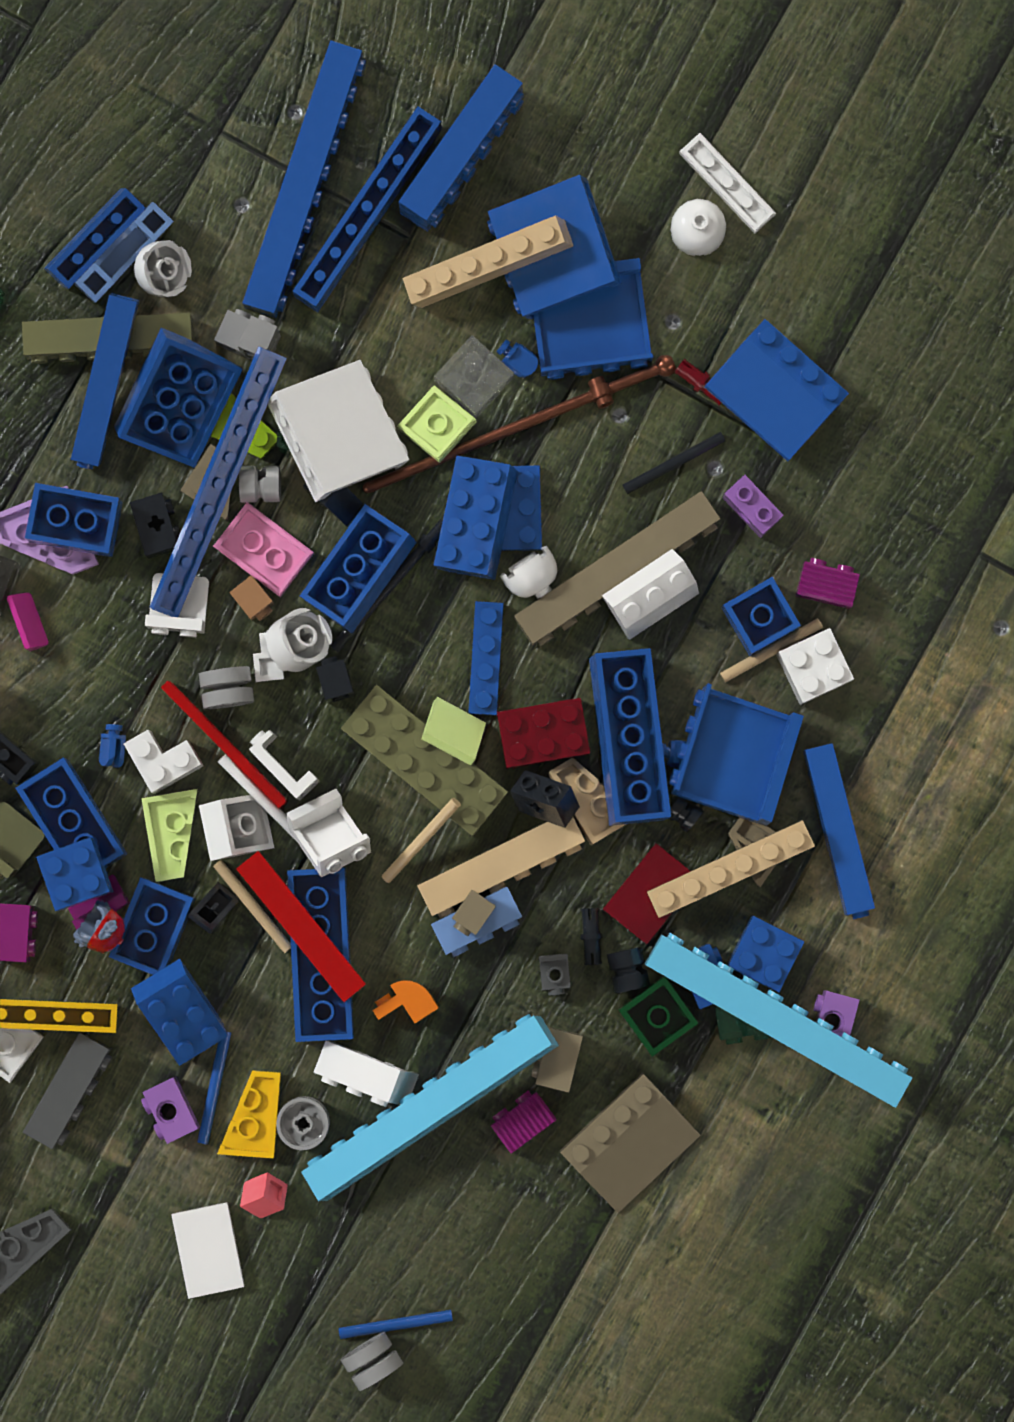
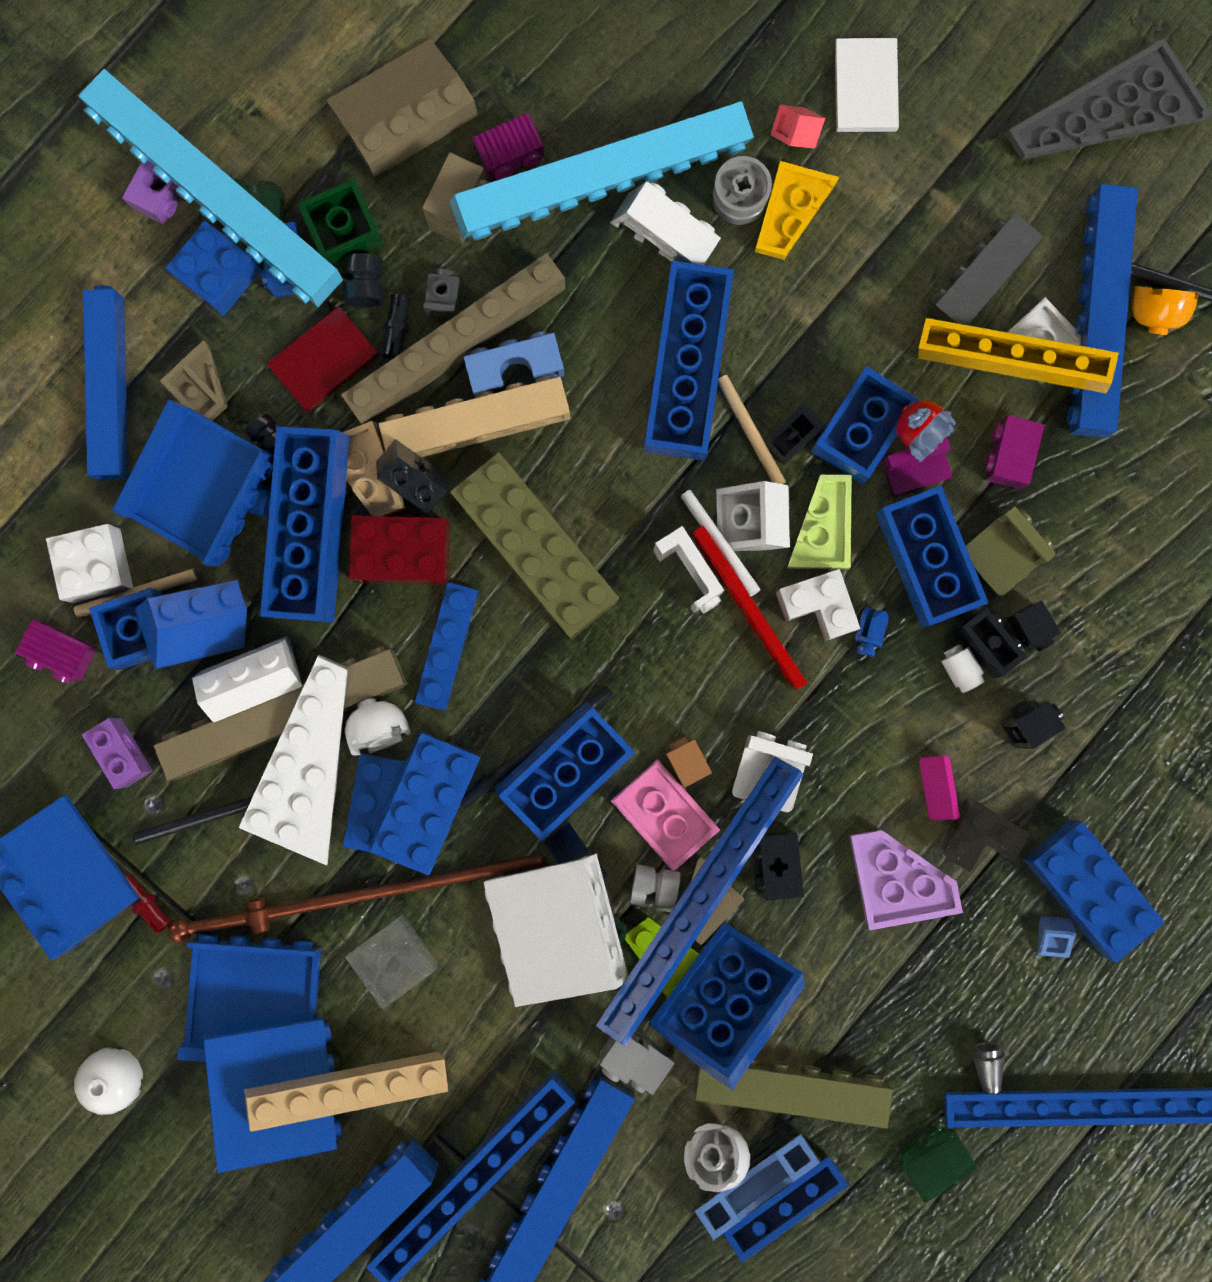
camera: 170 degrees left, 0 degrees up
blue brick [25,483,123,557] -> none
blue brick [36,837,113,911] -> none
blue brick [71,293,140,469] -> none
blue brick [131,959,228,1066] -> none
medium lavender brick [141,1076,200,1144] -> none
blue bar [197,1031,231,1144] -> none
light grey wheel [199,666,254,710] -> none
red tile [236,851,366,1002] -> none
white plate [253,633,284,682] -> none
white brick [265,608,332,672] -> none
white panel [286,789,371,877] -> none
black brick [316,656,355,704] -> none
orange brick [372,980,439,1023] -> none
tan bar [382,798,461,883] -> none
yellowish green tile [397,385,477,463] -> none
yellowish green tile [421,697,486,765] -> none
dark tan brick [452,890,496,936] -> none
blue arm [496,339,538,378] -> none
tan brick [647,820,815,918] -> none
white tile [679,133,776,234] -> none
none -> blue slope [135,580,247,670]
none -> white wing [239,655,348,865]
none -> dark tan brick [341,253,566,424]
none -> white brick [941,644,985,693]

